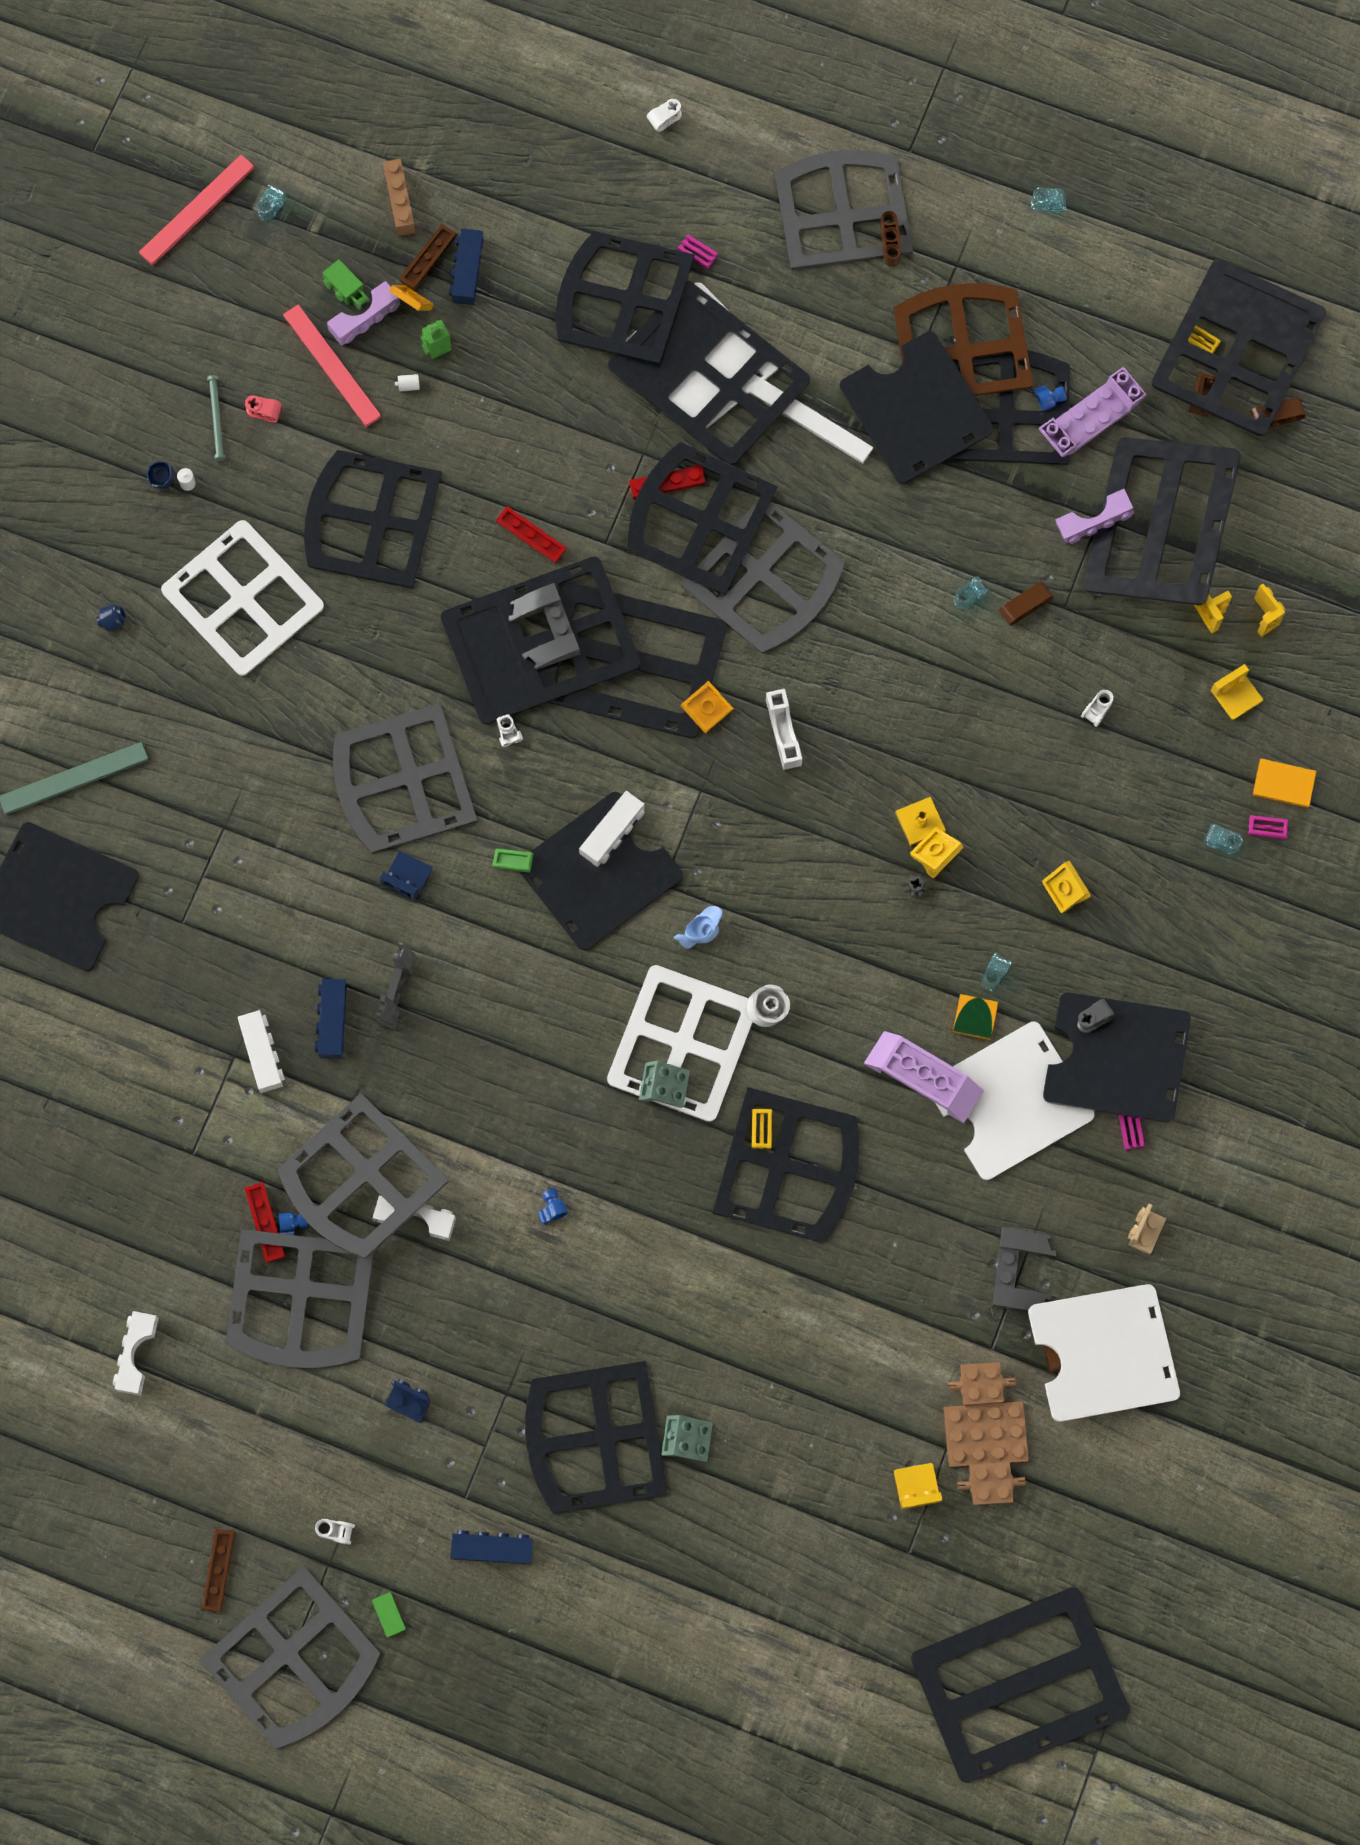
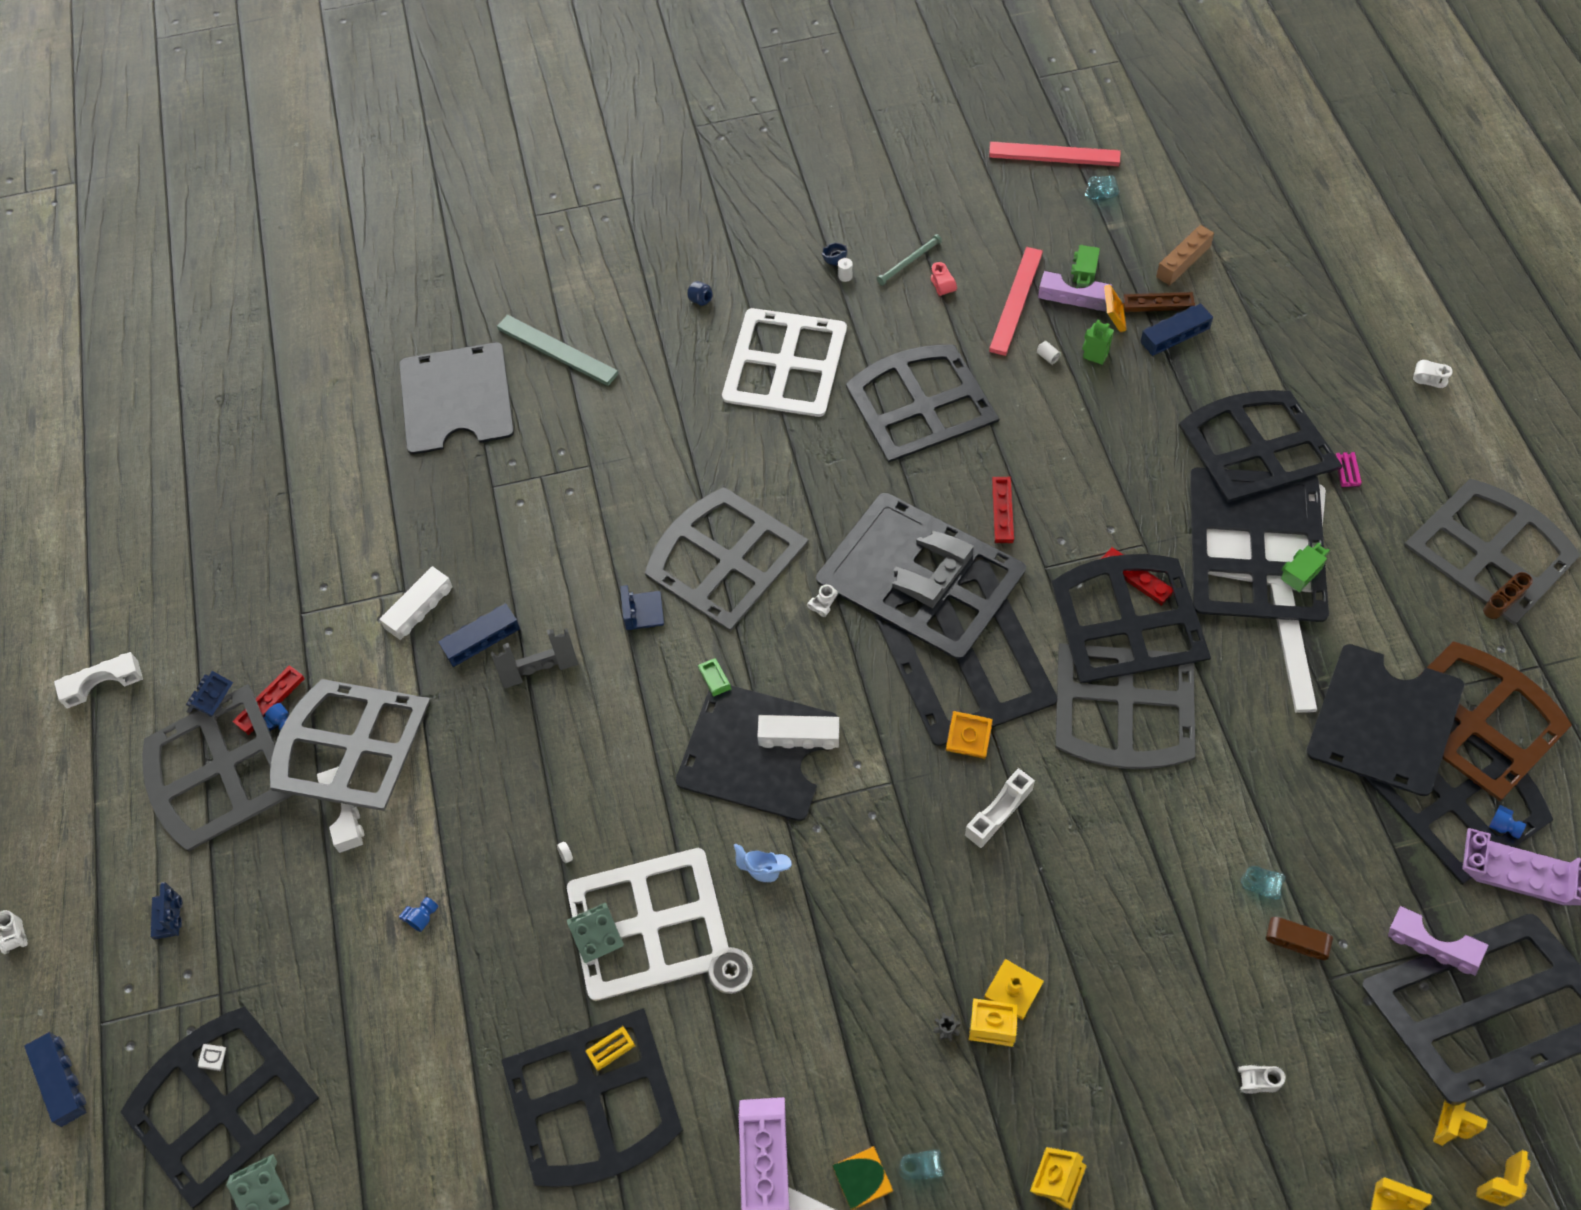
camera: 60 degrees right, 15 degrees down
none -> dark blue bracket [186,671,233,717]
none -> white tile [198,1044,226,1071]
none -> white tile [557,842,573,864]
none -> bright green brick [1281,542,1330,592]

